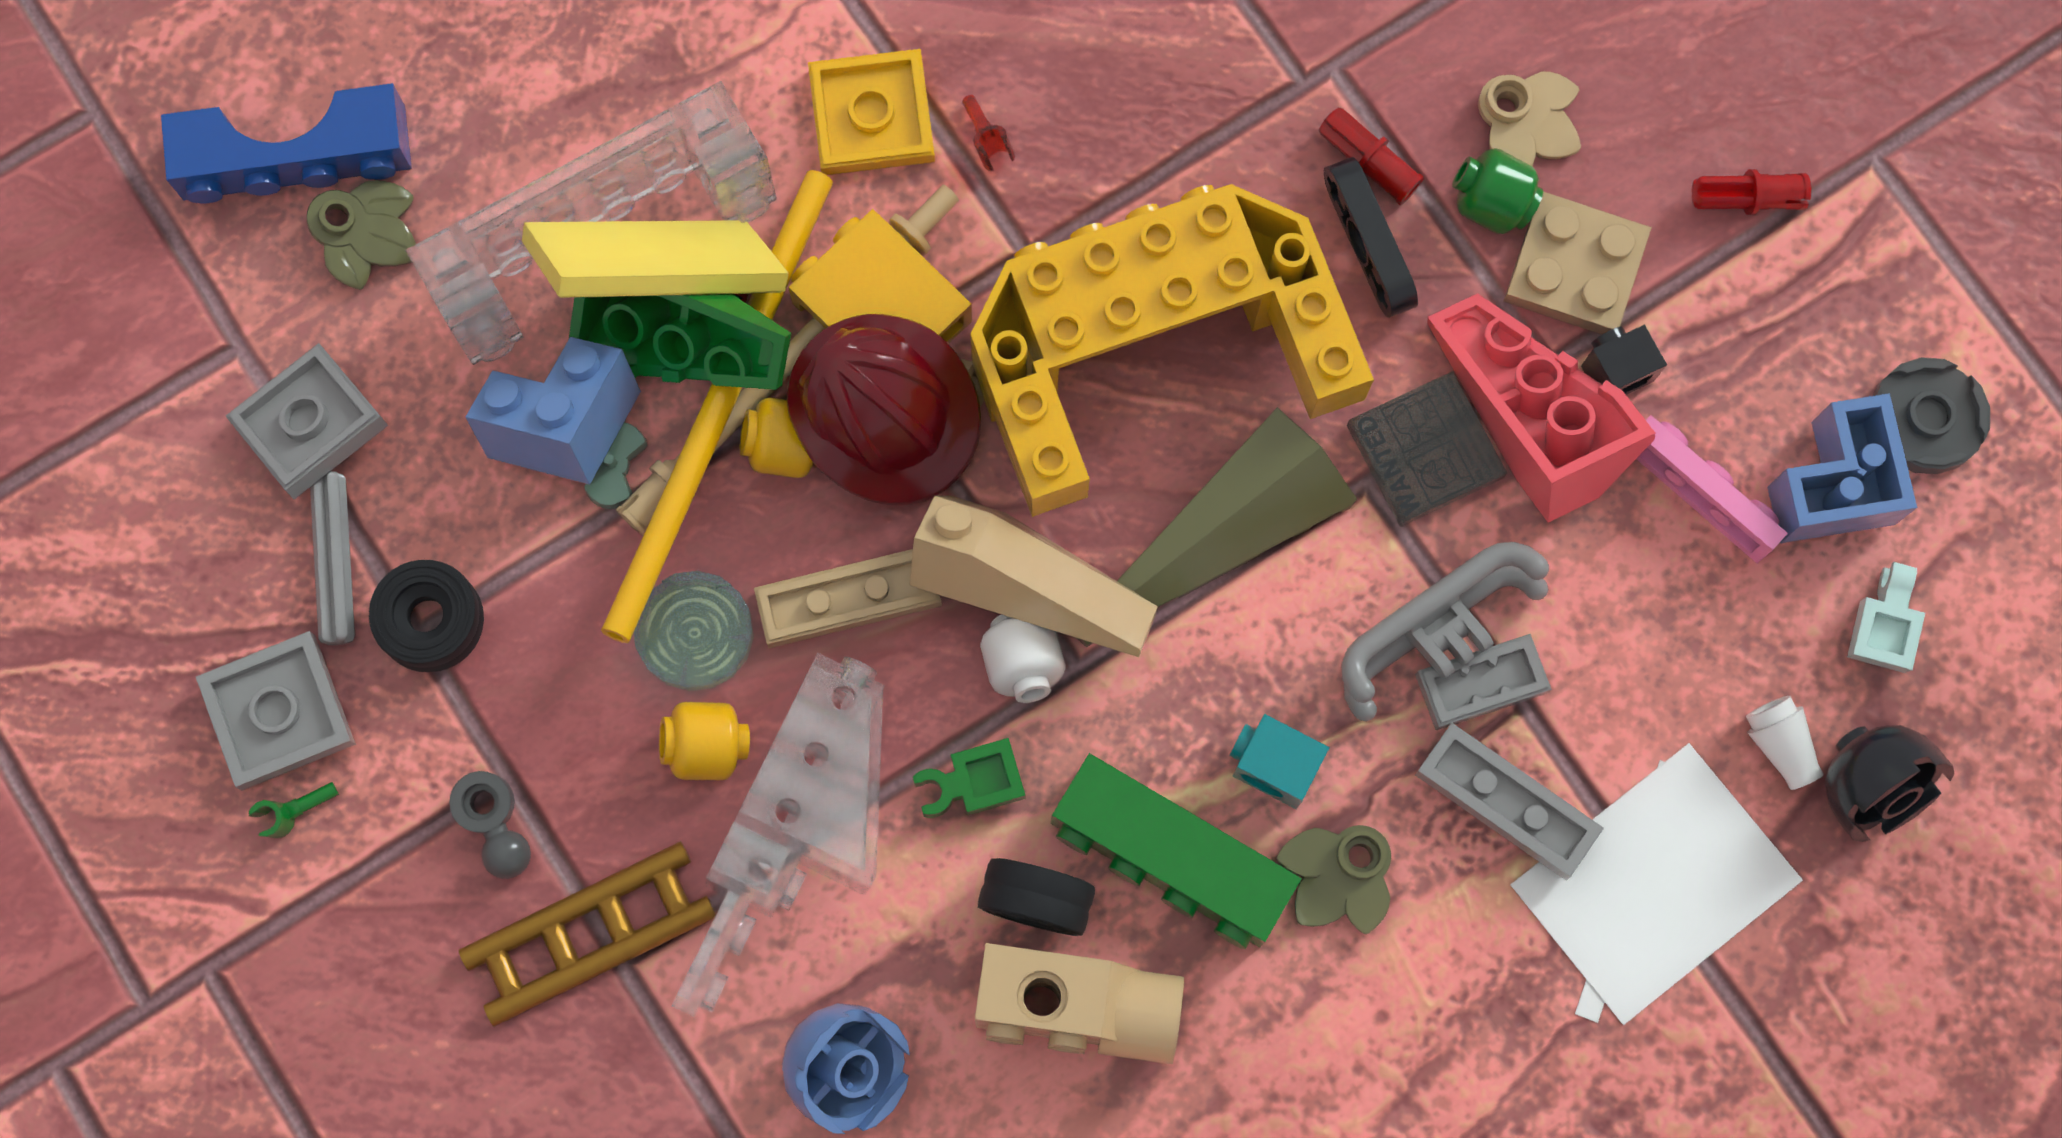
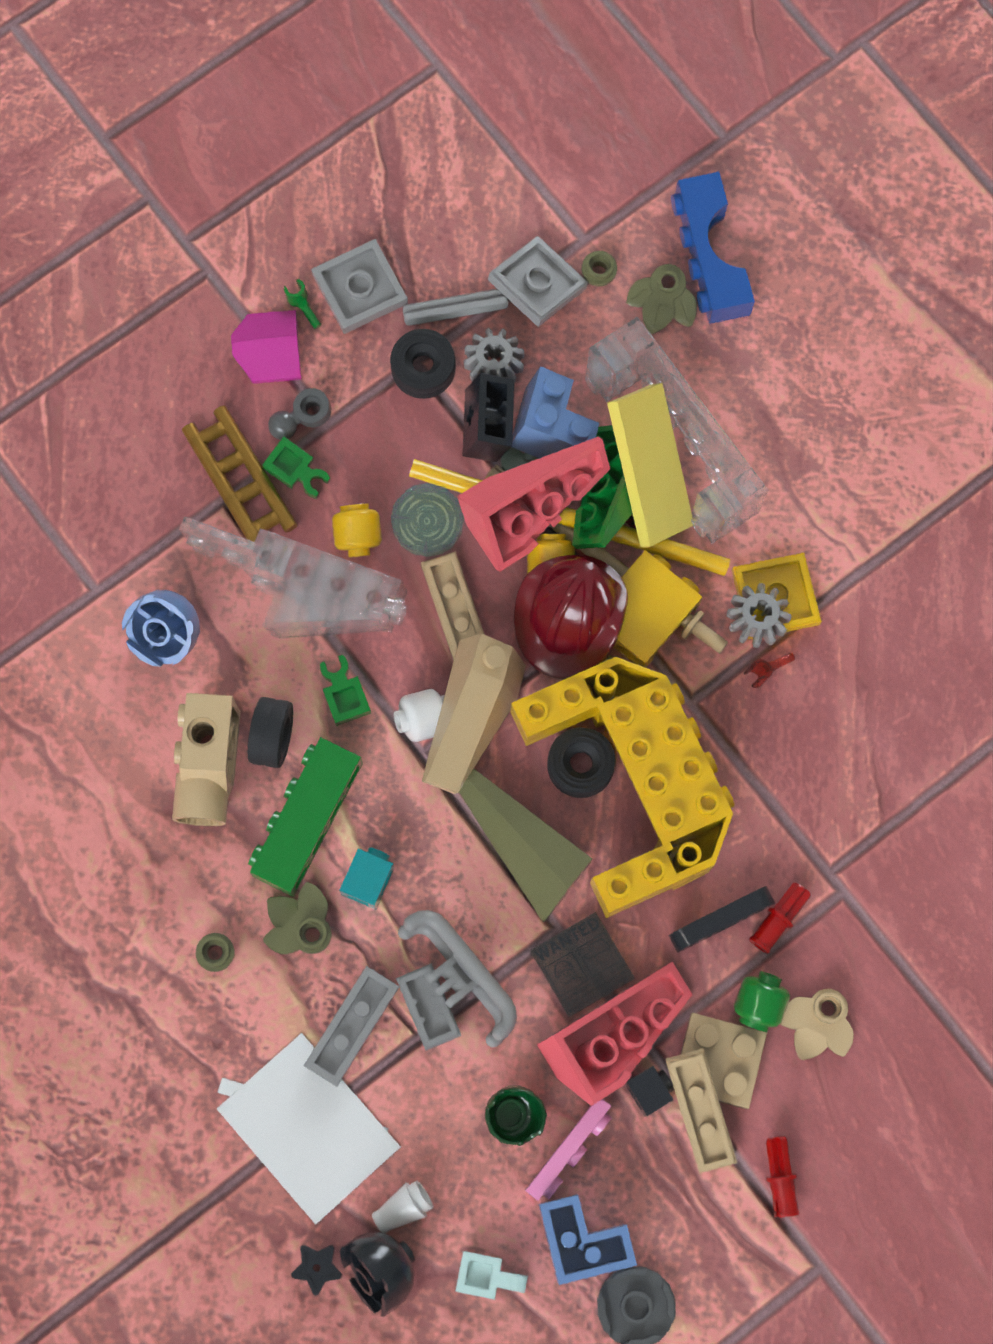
camera: 85 degrees right, 0 degrees up
none -> olive plate [196,933,235,972]
none -> dark pink slope [231,310,302,384]
none -> green plate [262,436,330,499]
none -> black plate [291,1244,342,1296]
none -> coral wedge [457,437,610,572]
none -> black brick [462,373,515,462]
none -> light grey gear [464,327,525,383]
none -> dark green hair [484,1085,547,1146]
none -> black tyre [547,727,616,798]
none -> olive plate [581,251,617,286]
none -> tan tile [666,1048,737,1173]
none -> light grey gear [726,583,791,648]

